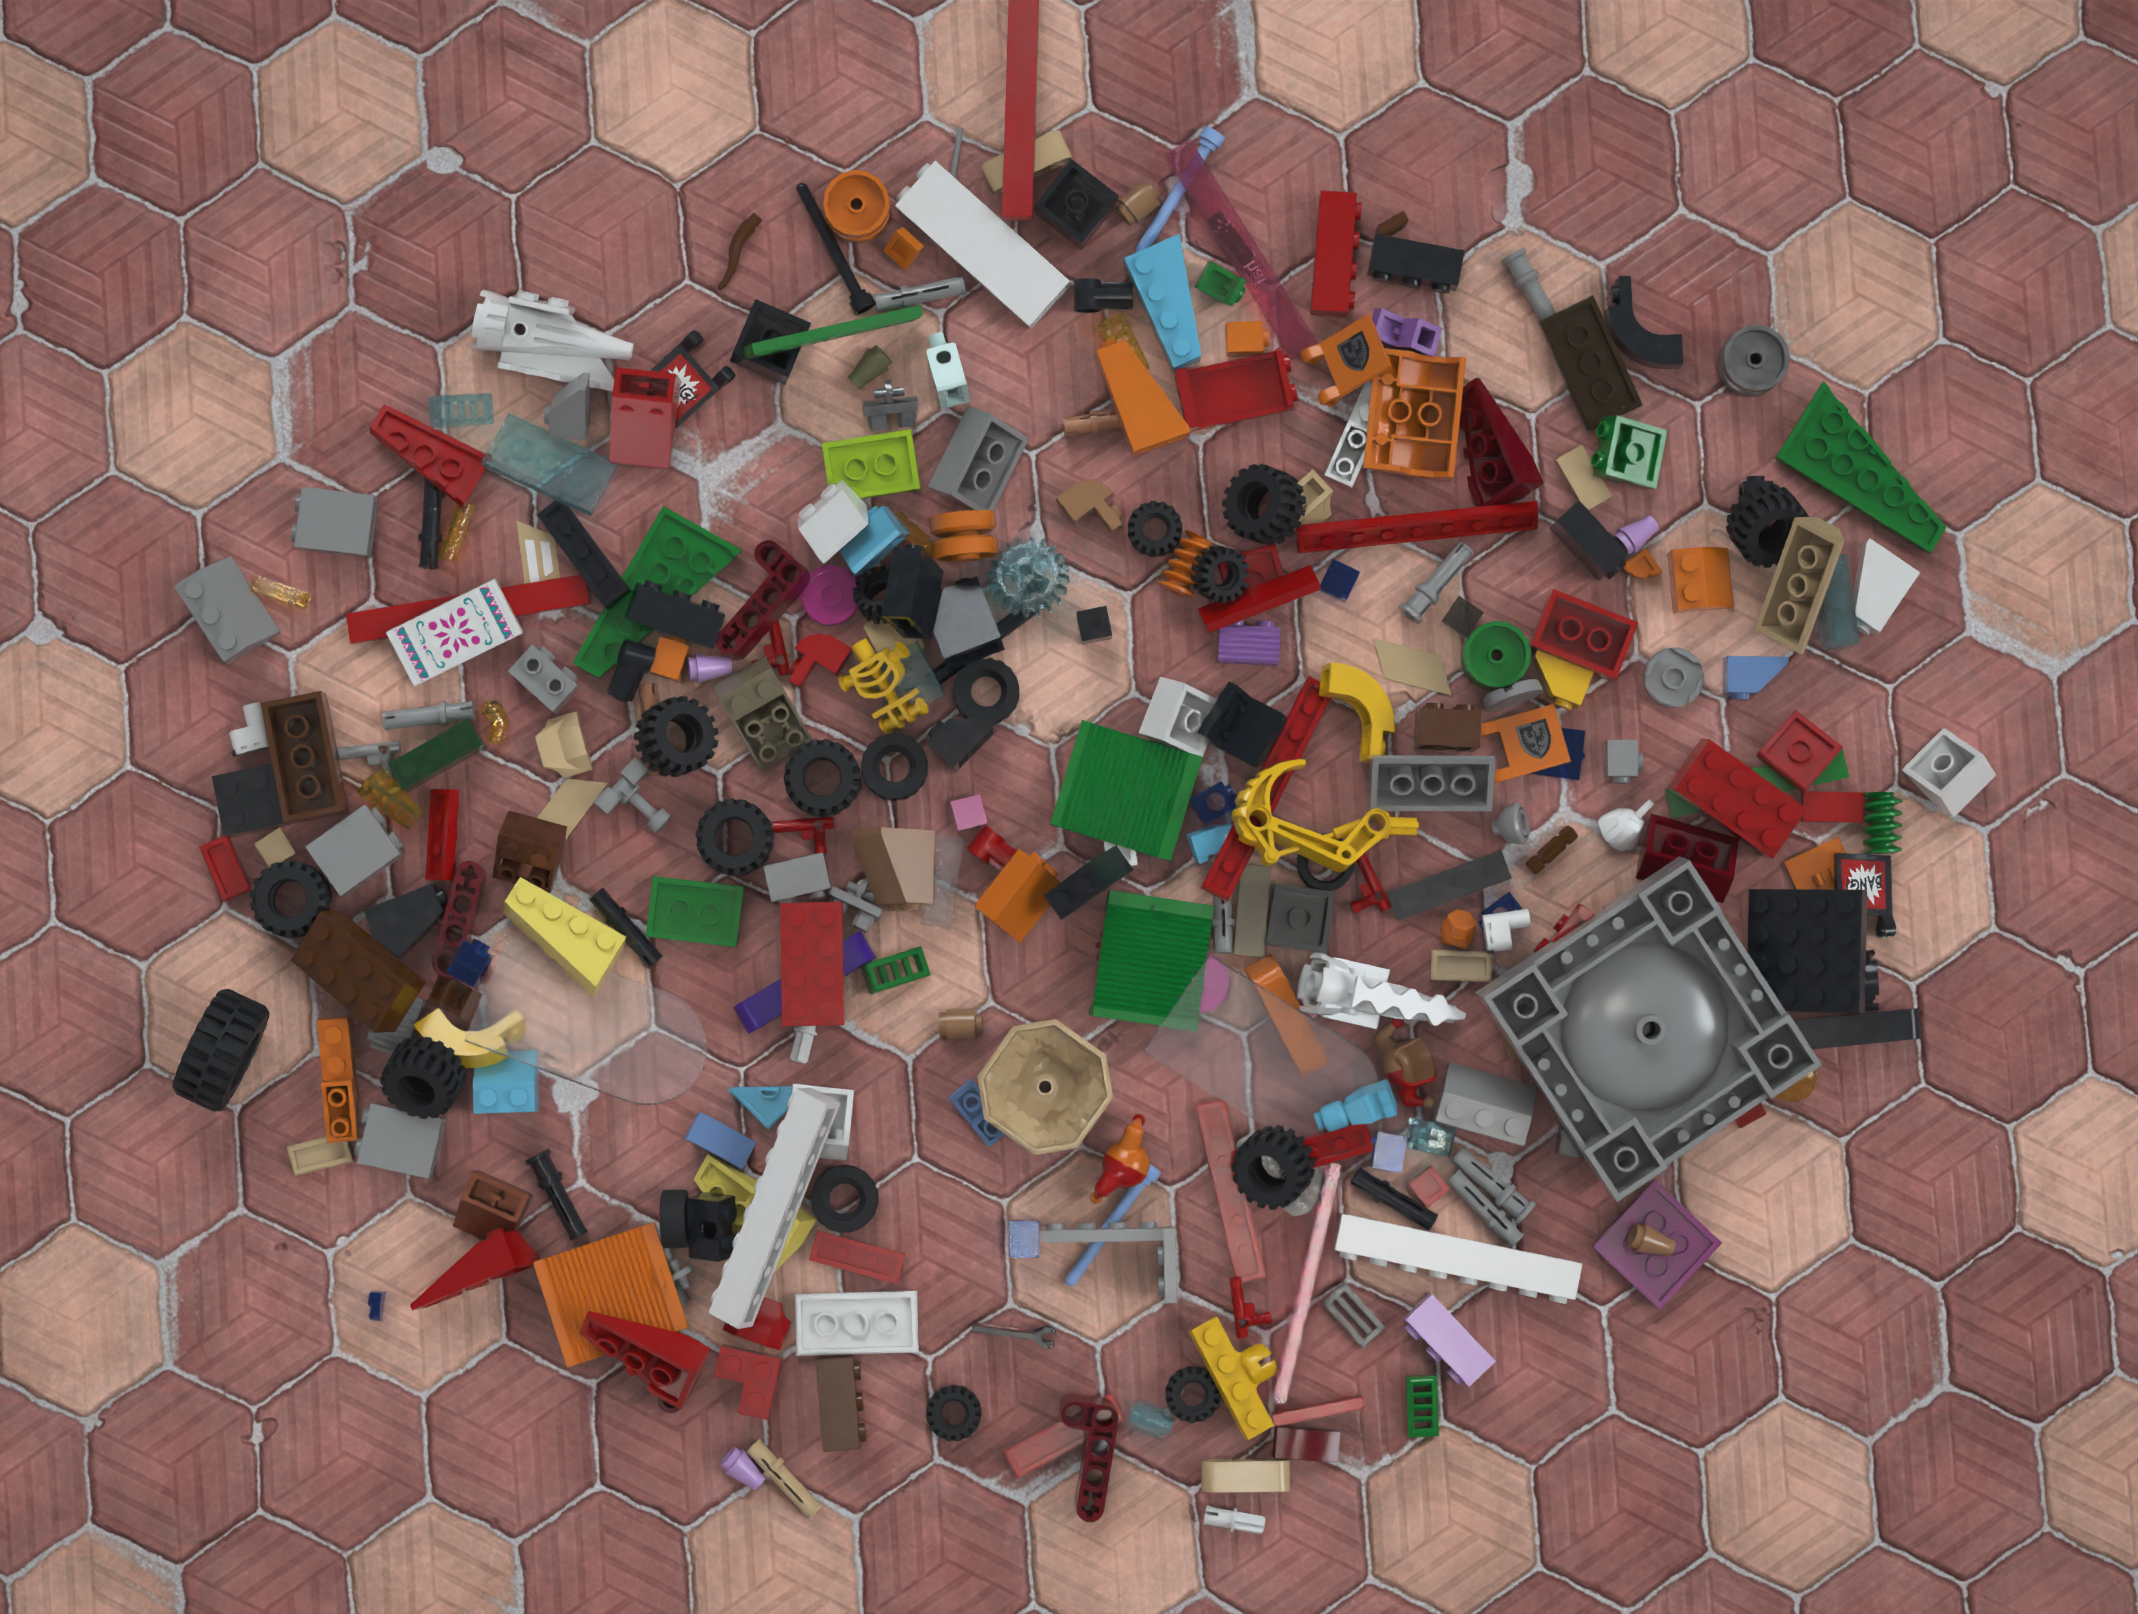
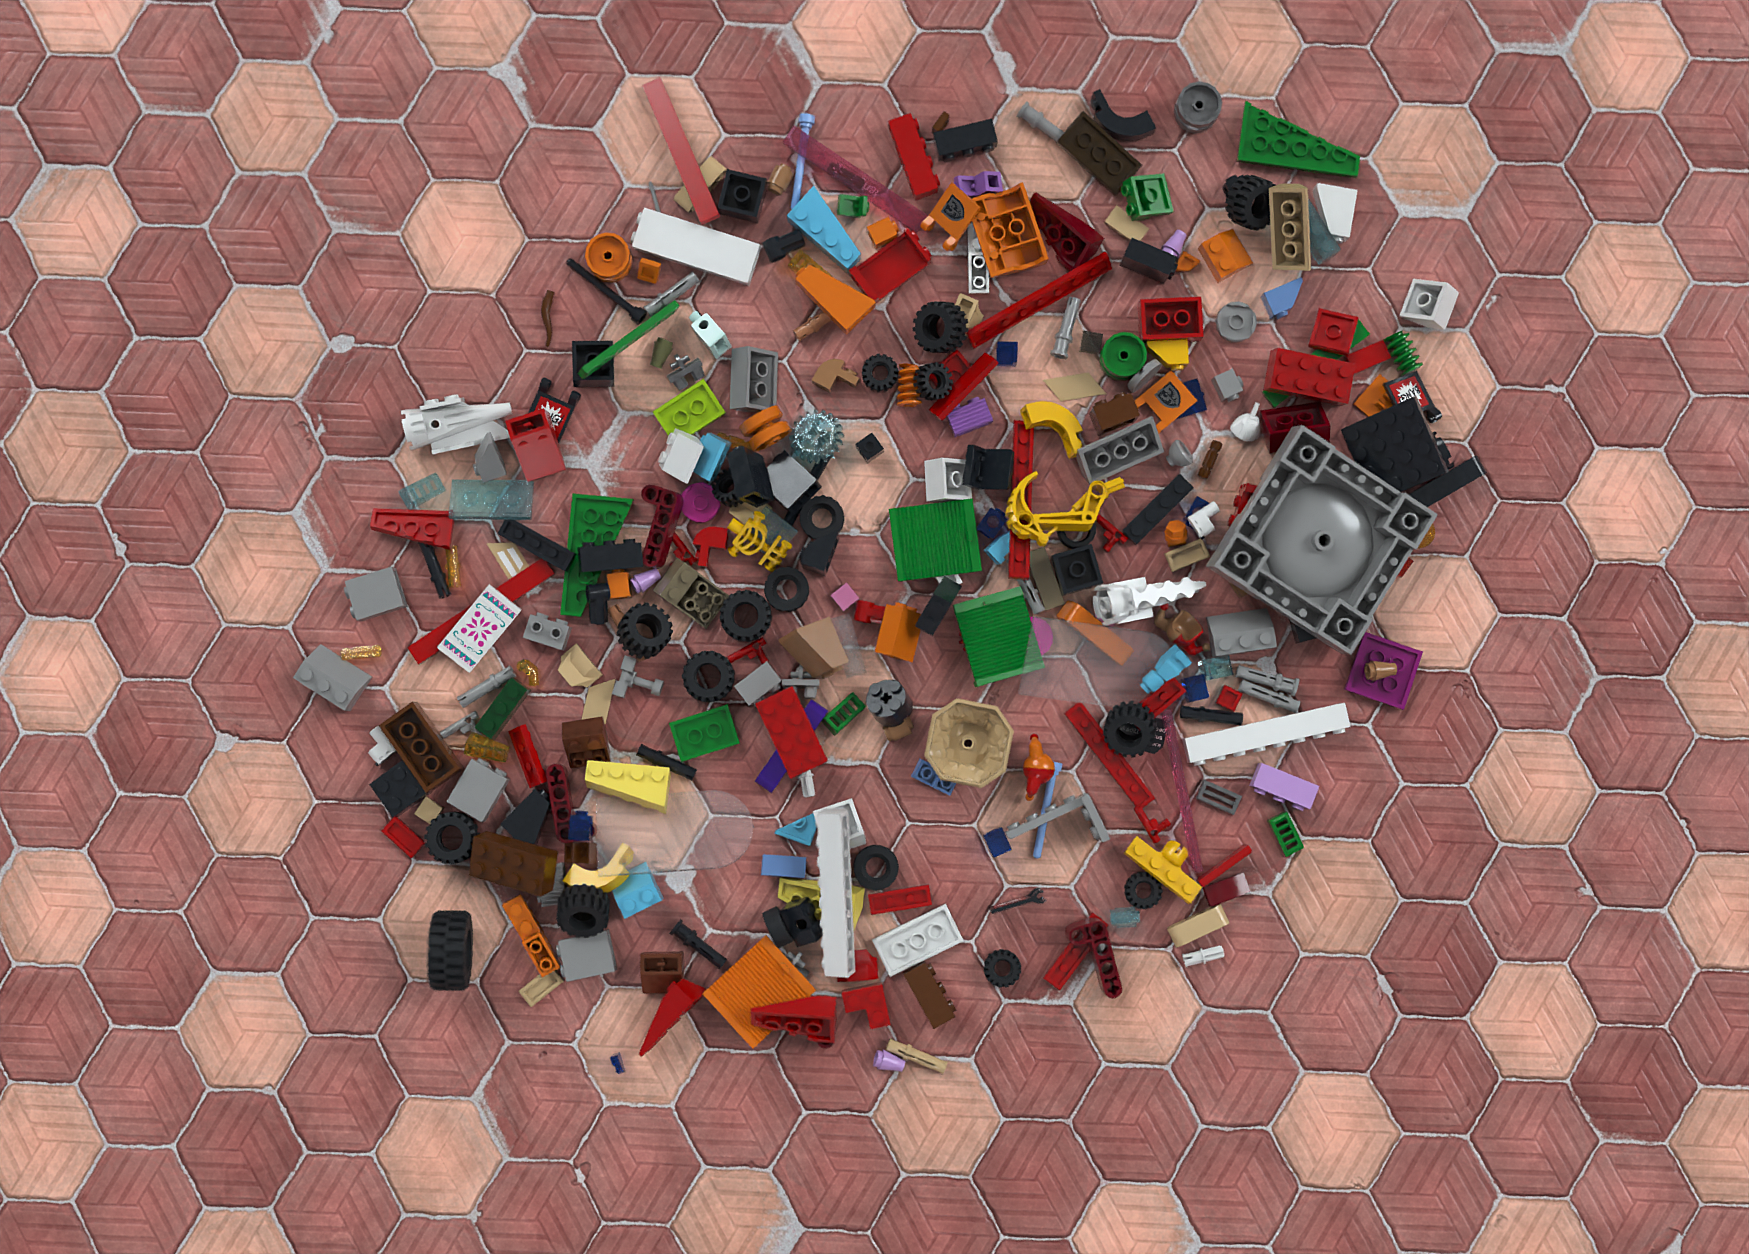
camera: 20 degrees left, 0 degrees up
none -> black brick [866,680,913,727]

